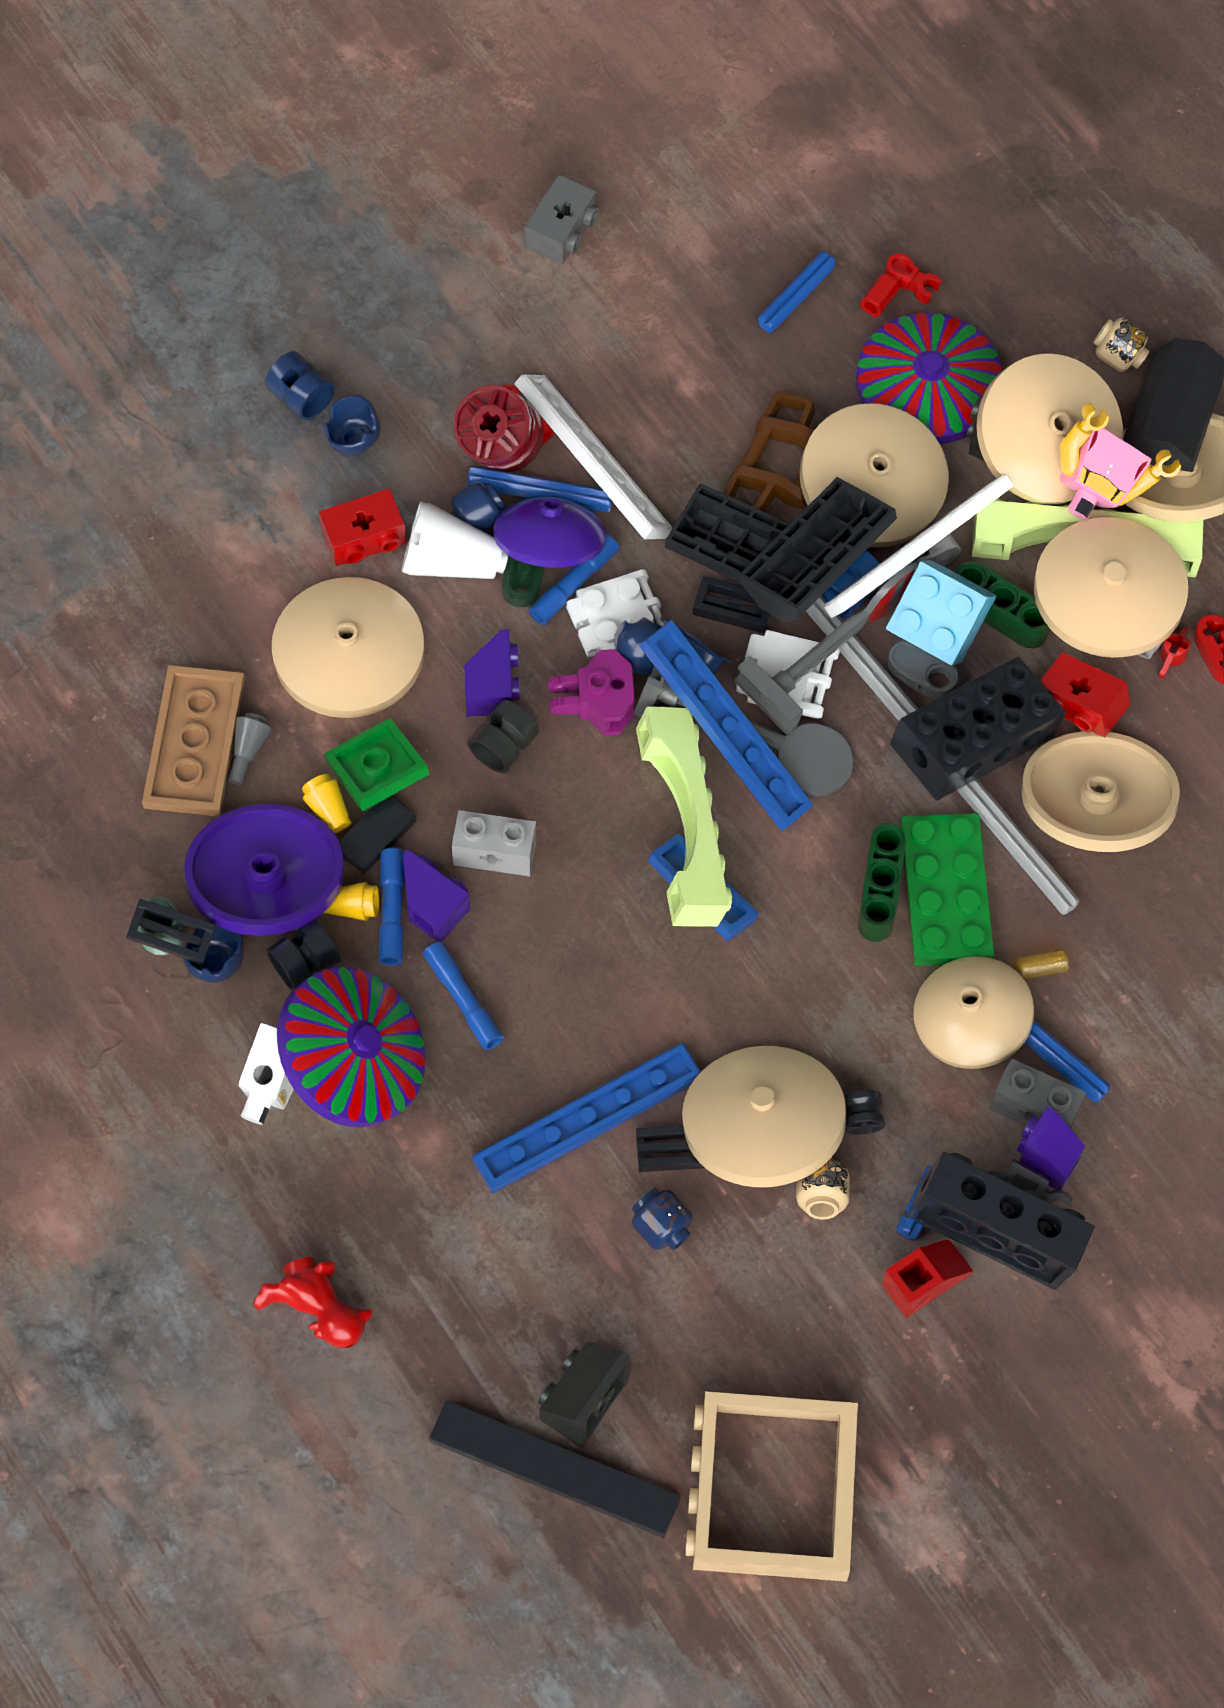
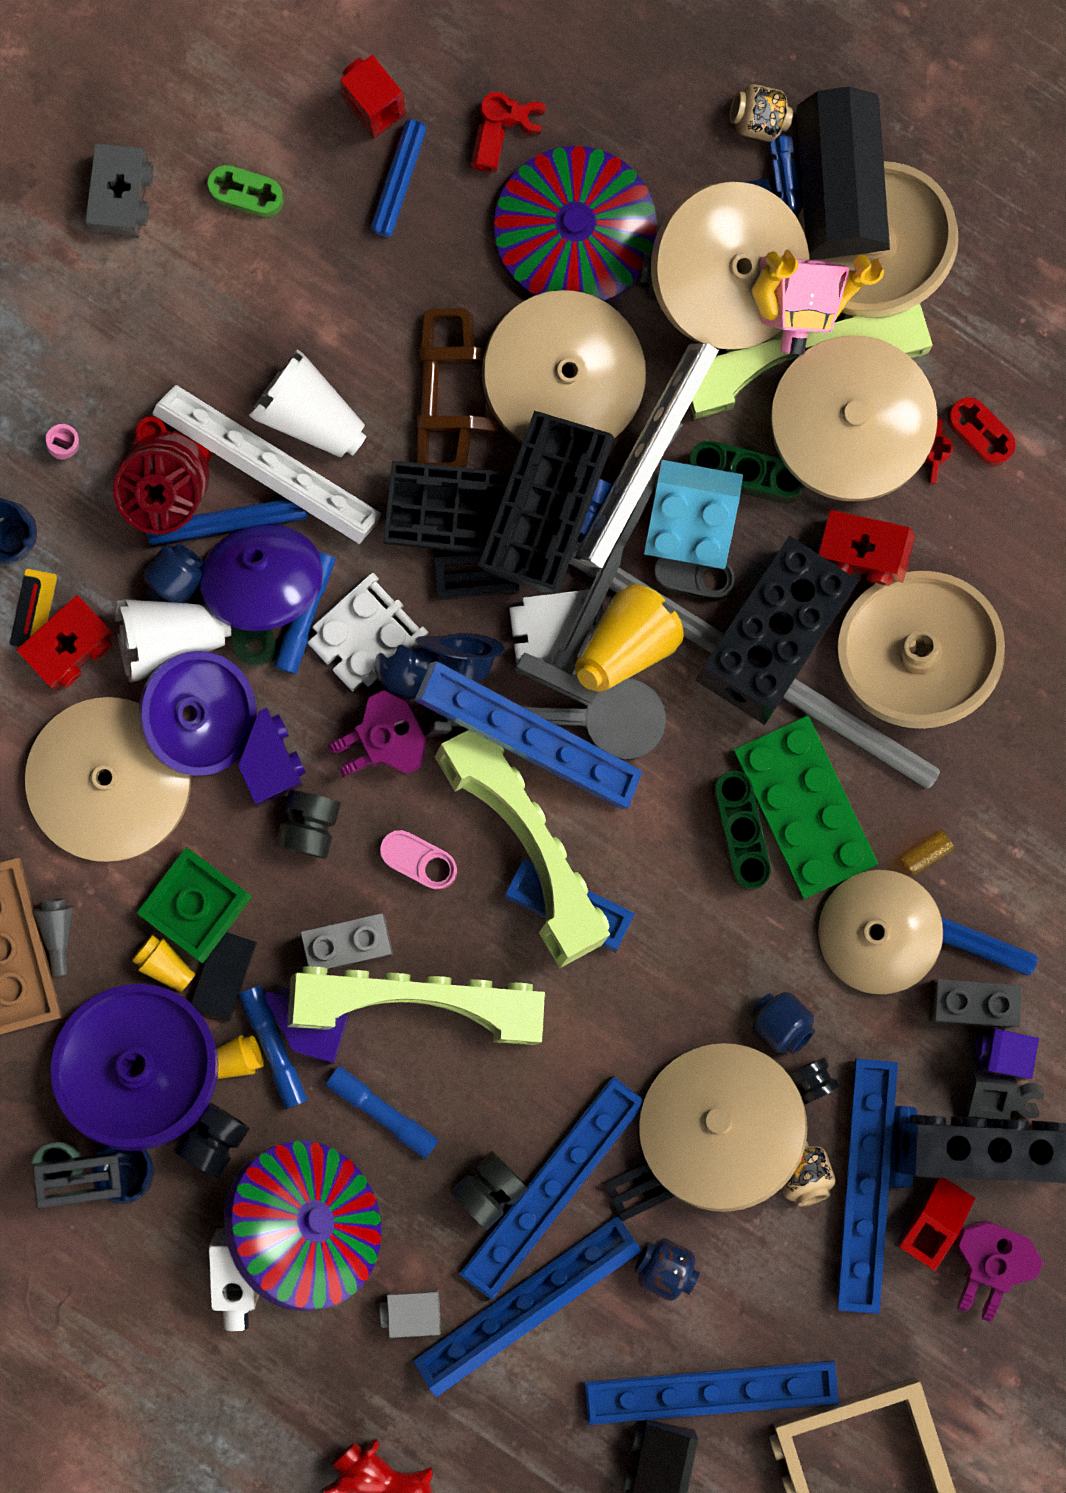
camera: 20 degrees left, 20 degrees up
none -> sticker [10,569,57,647]
none -> bright pink hinge [46,424,79,460]
none -> dark purple dish [138,651,257,776]
none -> bright green beam [208,165,284,218]
none -> white cone [249,349,367,458]
none -> yellowish green arch [287,966,545,1045]
none -> red brick [340,54,406,139]
none -> bright pink piece [380,830,457,890]
none -> light grey brick [380,1289,441,1338]
none -> blue plate [413,1216,642,1397]
none -> pearl dark grey wheel [450,1151,529,1230]
none -> yellow cone [575,584,684,692]
none -> blue tile [585,1360,839,1425]
none -> dark blue head [753,992,815,1054]
none -> blue axle [768,136,802,215]
none -> blue plate [836,1059,898,1314]
none -> magenta hinge [954,1220,1044,1322]

